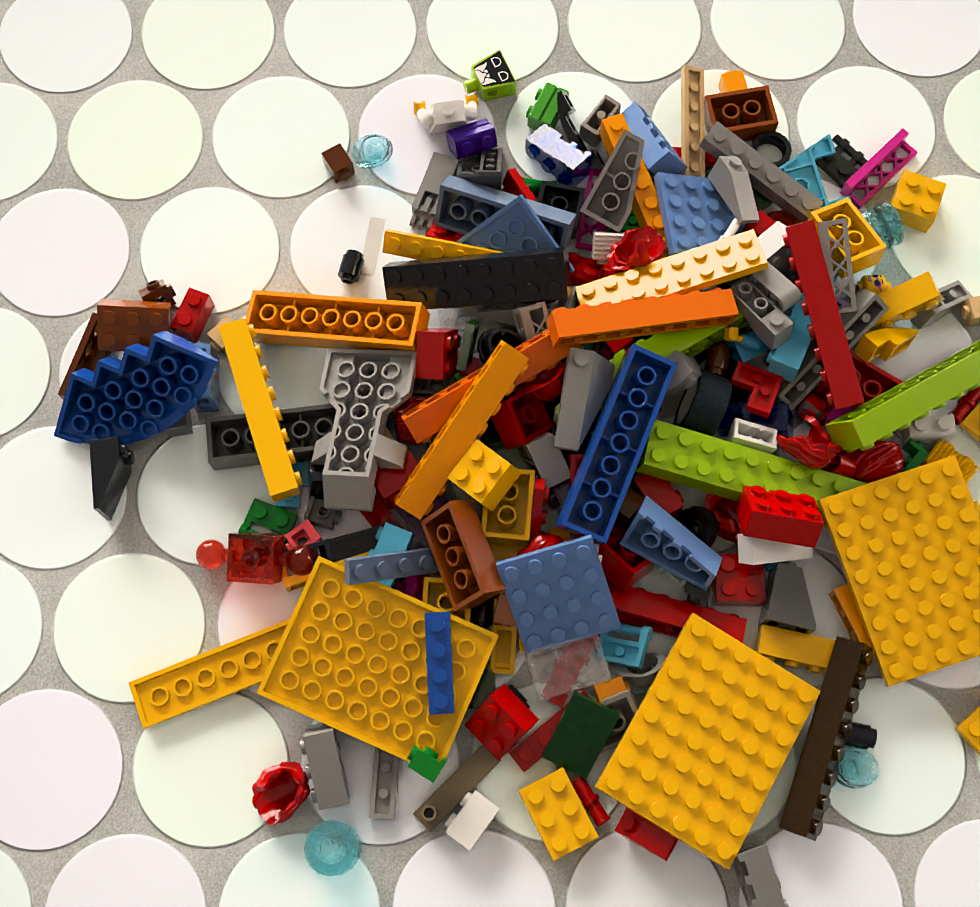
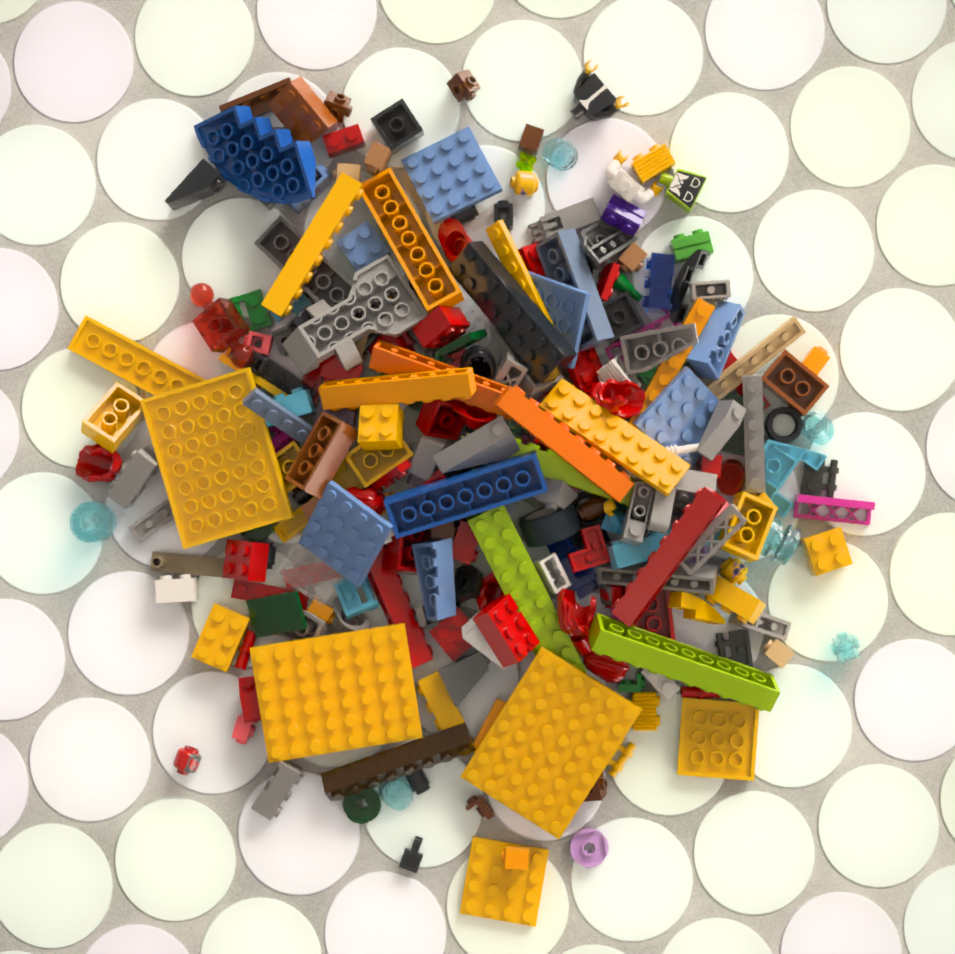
camera: 50 degrees right, 15 degrees up
green brick [407,745,448,783] -> none
blue plate [425,612,455,715] -> none
none -> yellow brick [81,382,144,453]
none -> coral brick [231,713,258,745]
none -> medium blue brick [336,220,391,272]
none -> dark green plate [342,788,382,824]
none -> medium nougat brick [364,141,392,176]
none -> black brick [370,98,424,156]
none -> black plate [399,836,423,873]
none -> medium blue plate [401,126,503,225]
none -> red piece [438,218,472,262]
none -> reddish brown brick [446,69,481,103]
none -> reddish brown bracket [465,794,495,820]
none -> black brick [494,200,513,230]
none -> yellow head [510,170,539,197]
none -> clear neon green plate [516,152,537,172]
none -> black torso [570,59,629,120]
none -> medium nougat brick [617,242,648,274]
none -> yellow brick [630,144,676,185]
none -> pearl dark grey plate [714,629,753,667]
none -> clear light blue hat [801,411,834,445]

